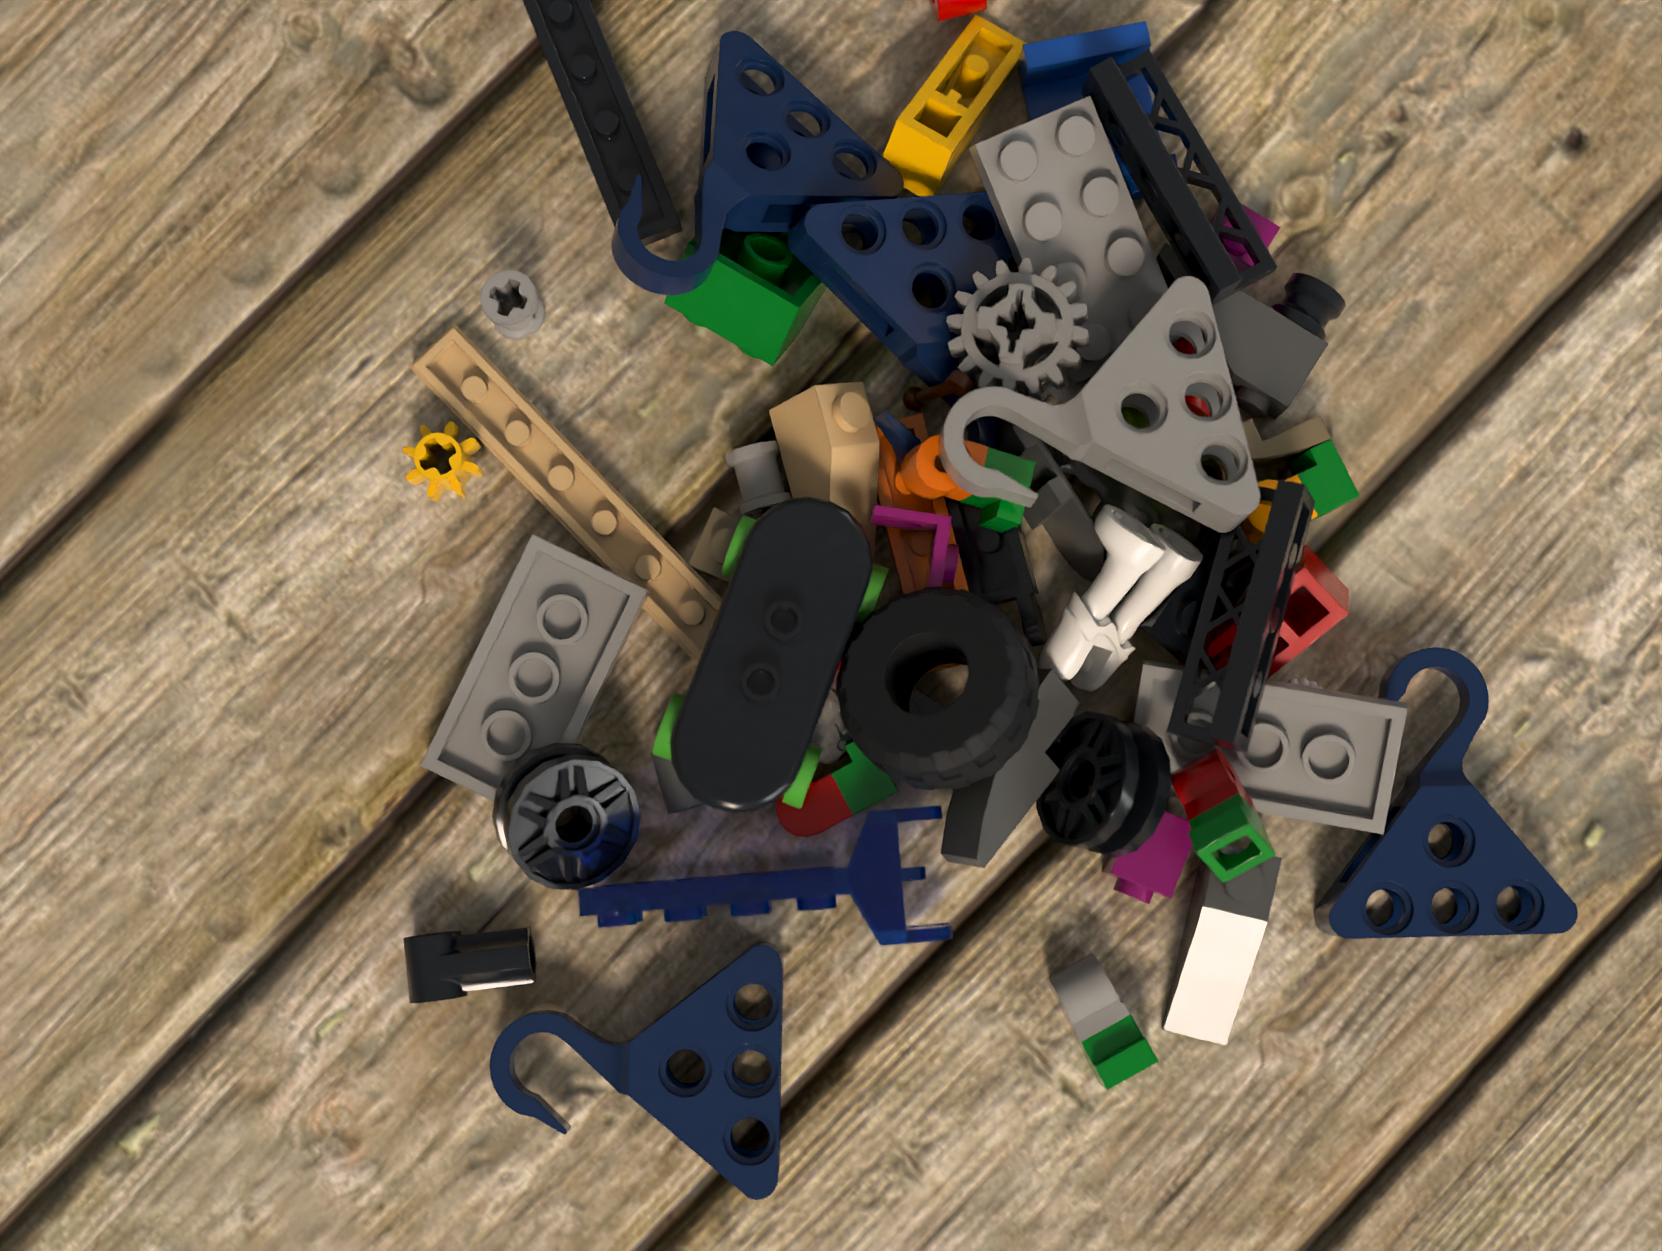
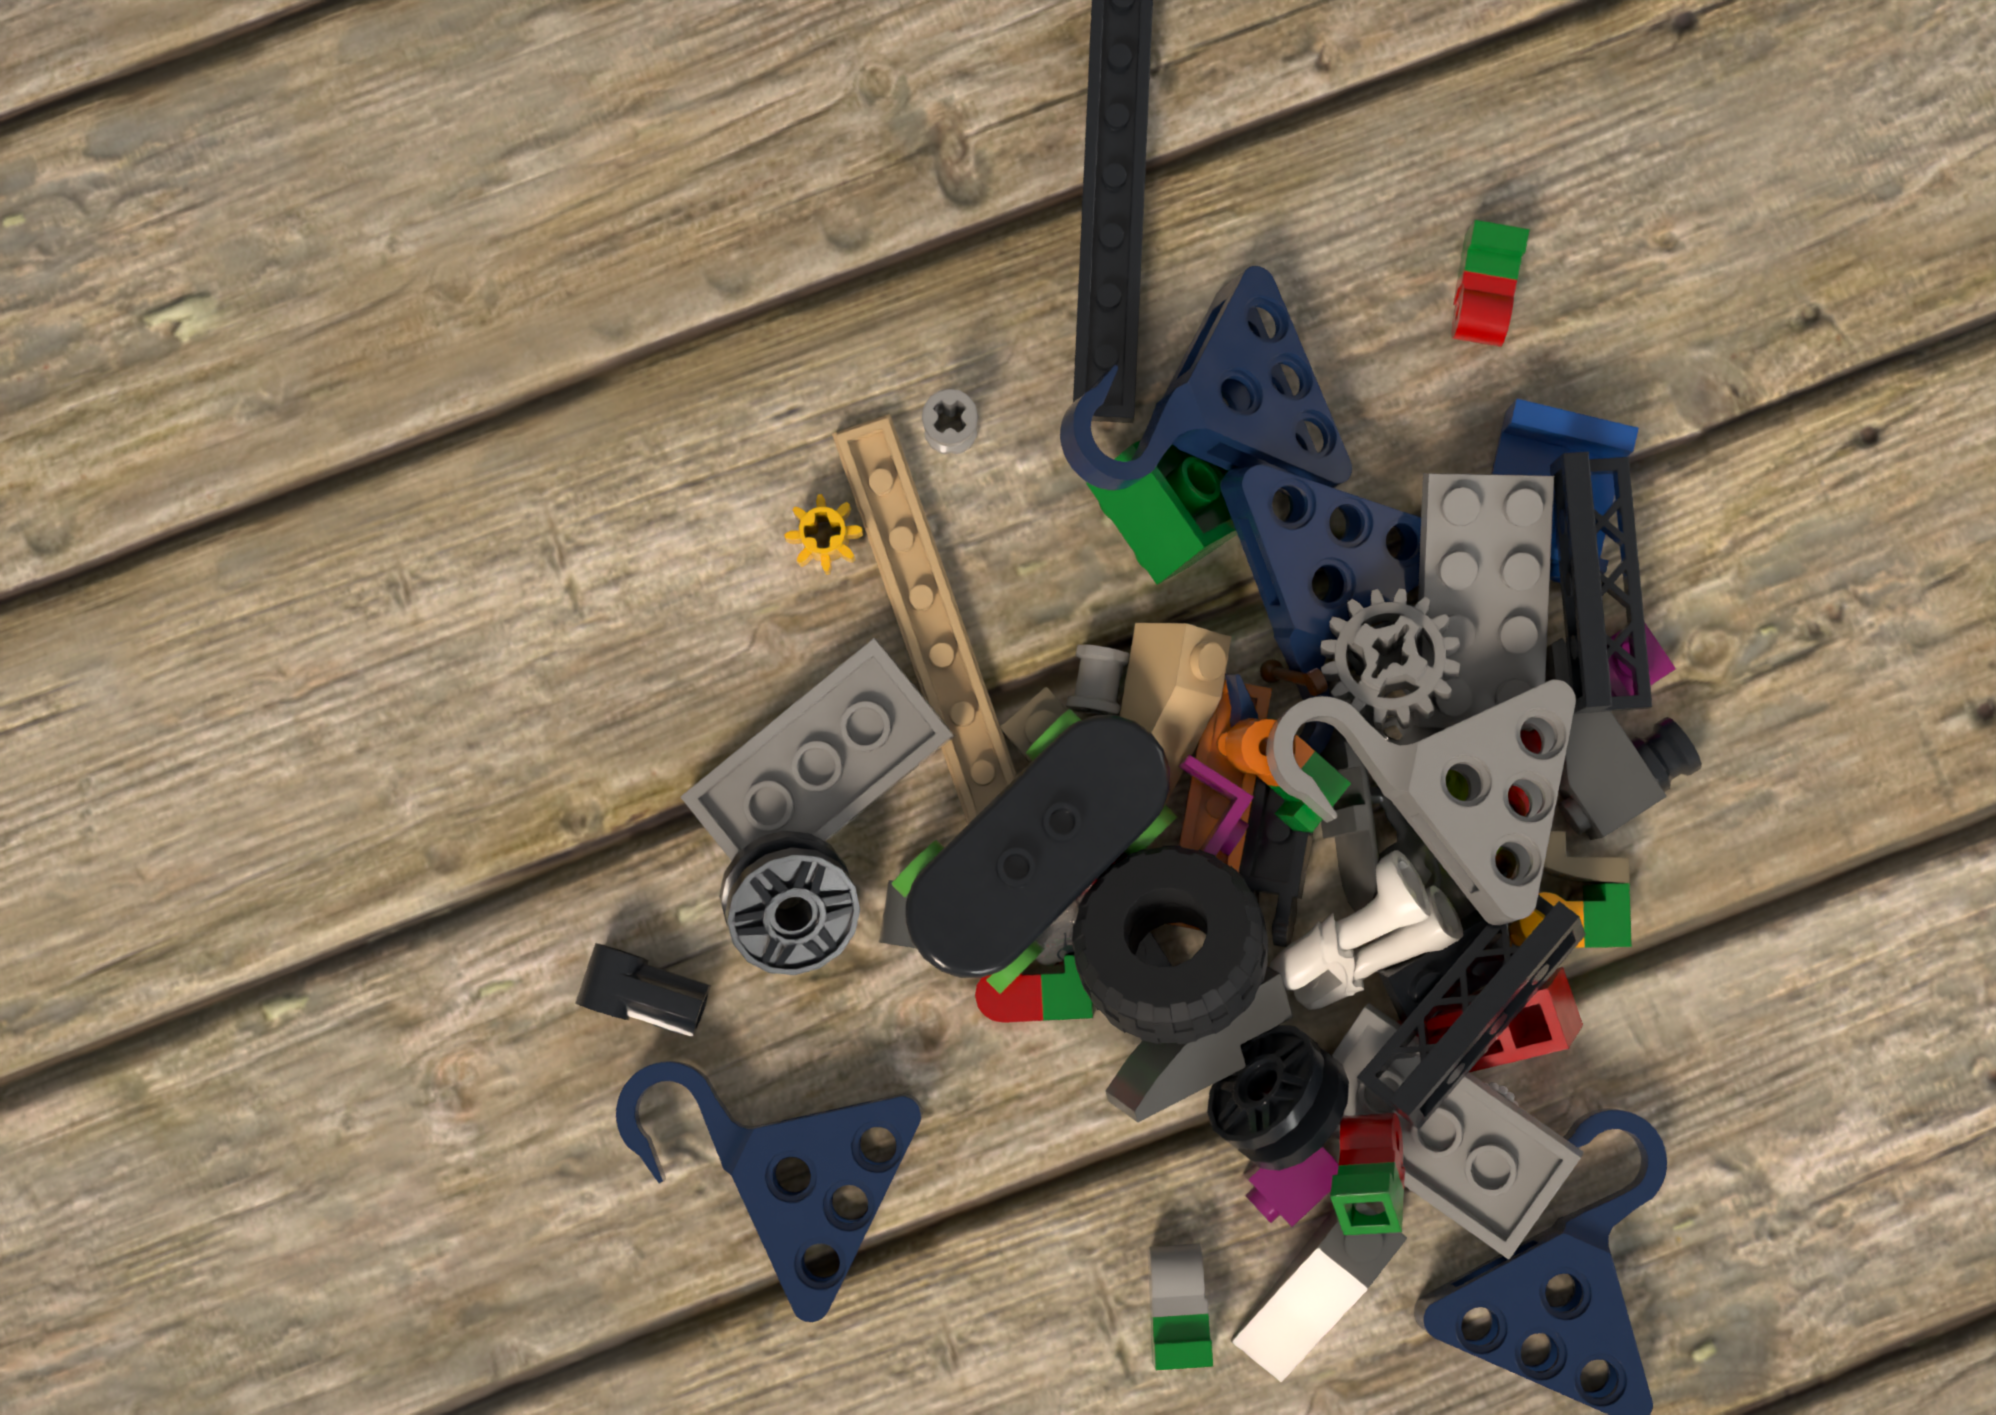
camera: 25 degrees right, 0 degrees up
clear blue hinge [578,805,953,946] -> none
yellow slope [882,14,1028,197] -> none

